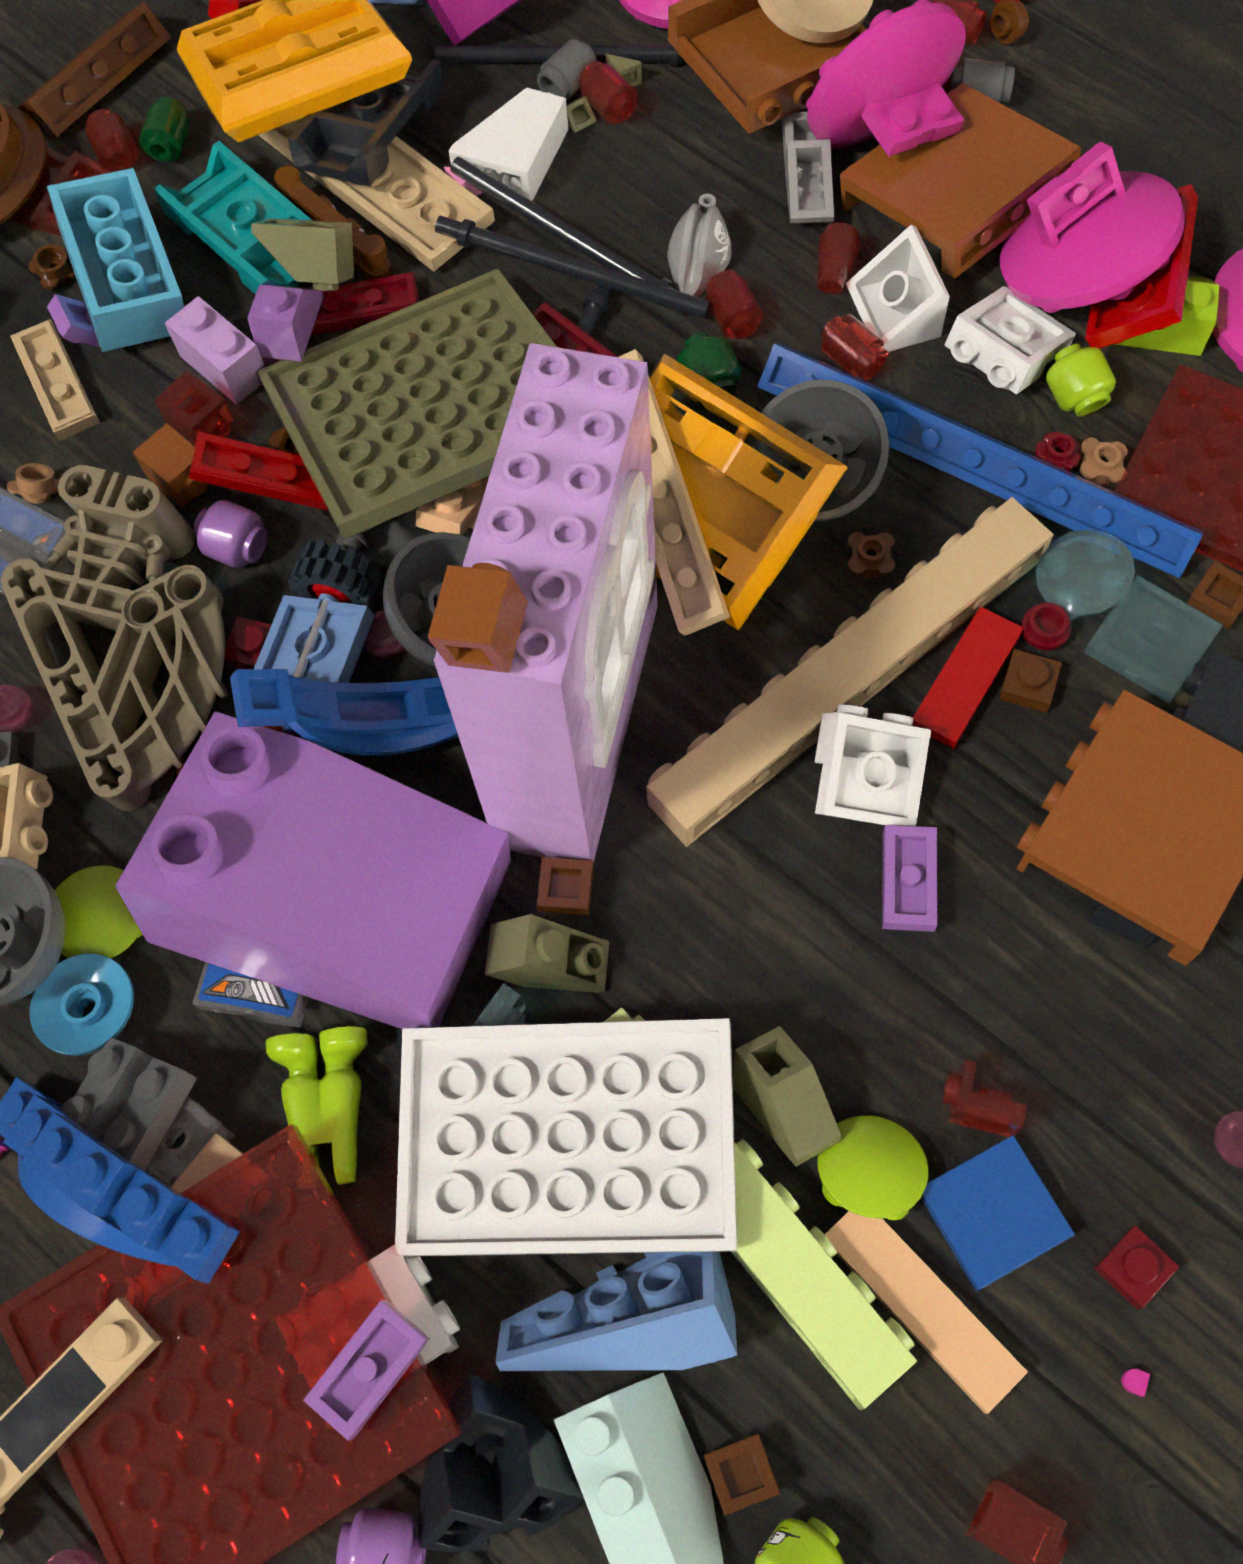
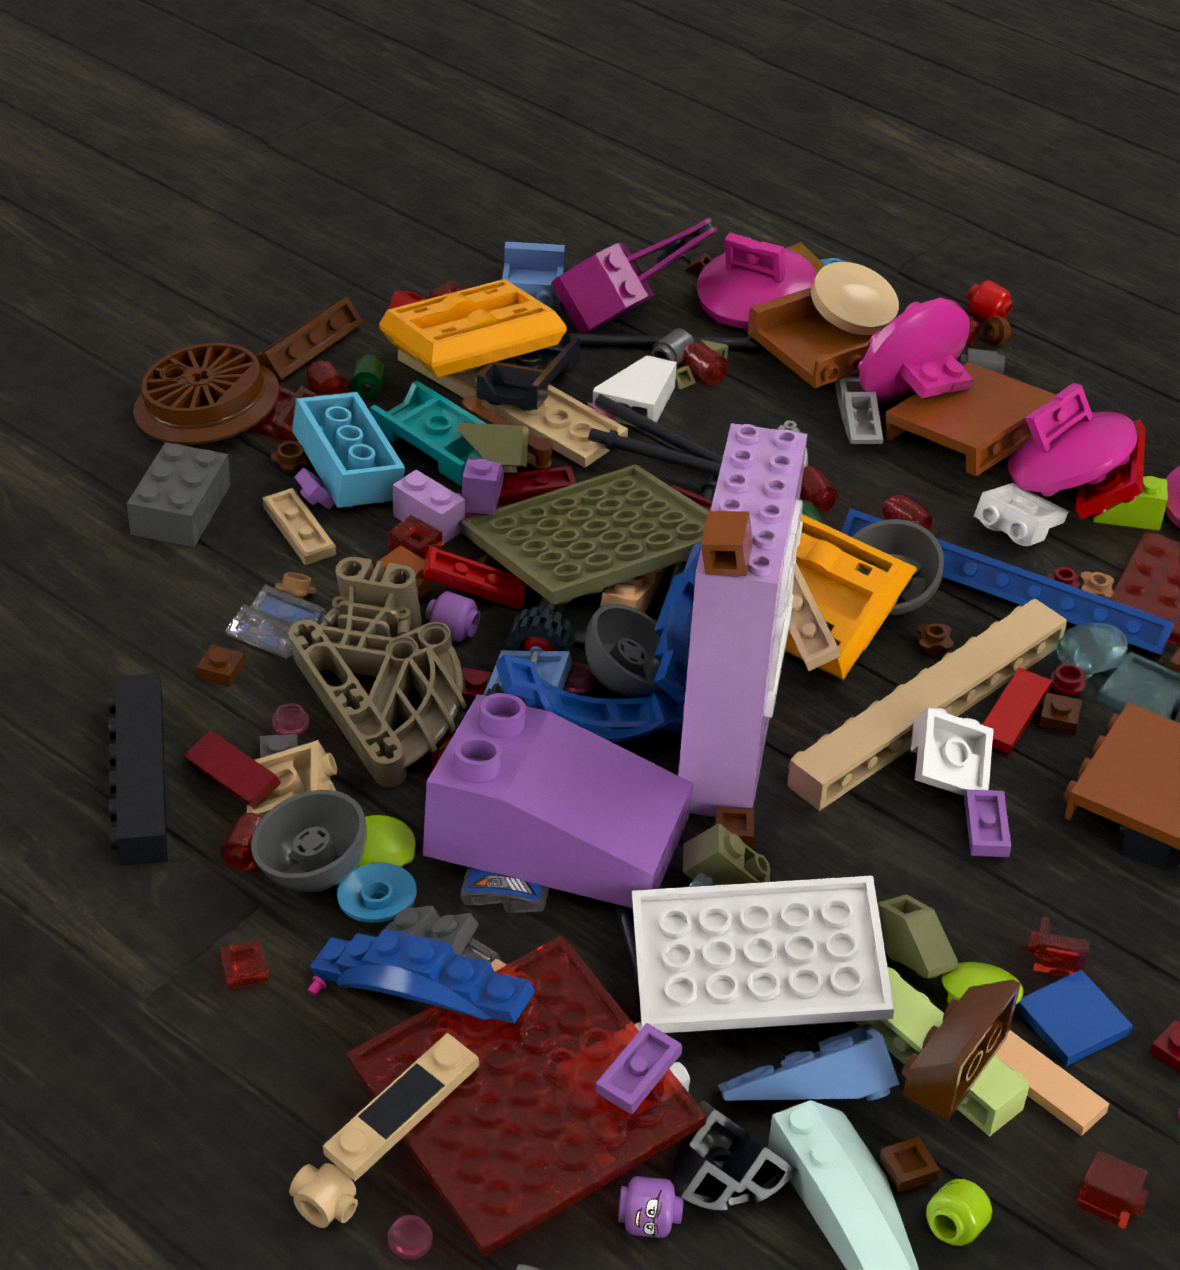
camera: 10 degrees left, 25 degrees down
lime piece [266,1026,368,1189] -> none
clear red cone [817,223,862,294] -> none
white slope [846,225,950,354] -> none
lime head [1046,344,1116,417] -> none
none -> reddish brown slope [902,979,1021,1121]

